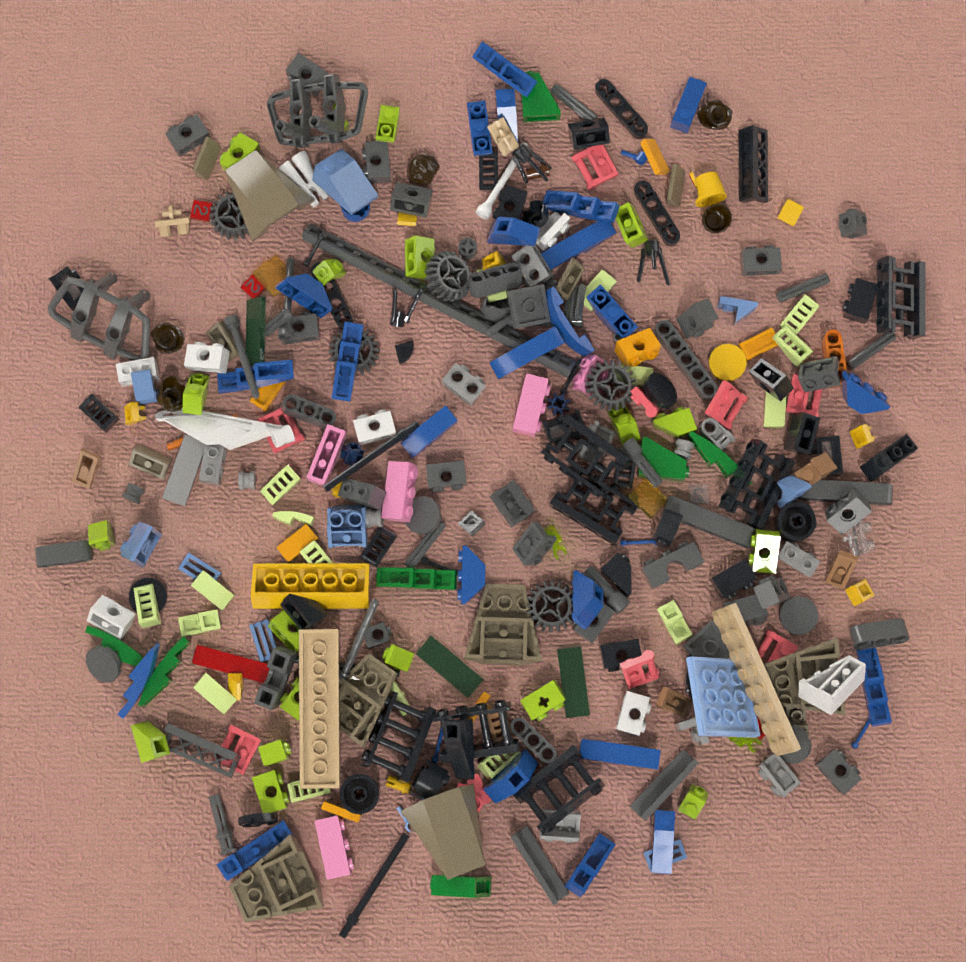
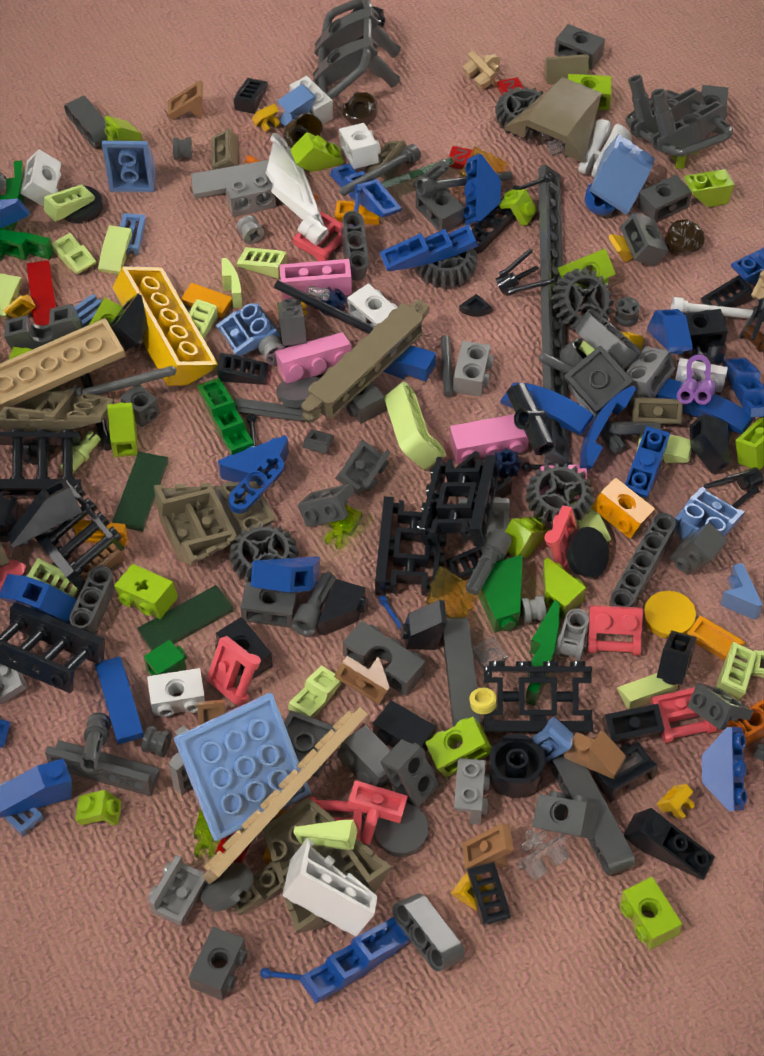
camera: 65 degrees right, 25 degrees down
none -> dark grey pin [80,712,111,772]
none -> dark grey wheel [141,726,172,757]
none -> green brick [143,640,187,676]
none -> blue beam [228,454,284,514]
none -> yellowish green slope [294,820,357,850]
none -> dark tan hinge [301,299,429,423]
none -> clear arm [305,286,330,301]
none -> medium nougat slope [334,655,389,705]
none -> coral plate [347,780,408,844]
none -> blue hinge [351,184,362,227]
none -> yellowish green beam [385,381,447,471]
none -> dark grey bar [441,335,453,397]
none -> black slope [466,862,511,925]
none -> light yellow tile [469,688,497,714]
none -> black piece [506,383,555,455]
none -> lime brick [620,877,682,950]
none -> medium blue slope [675,487,745,540]
none -> medium lavender piece [677,354,716,405]
none -> black slope [690,413,731,475]

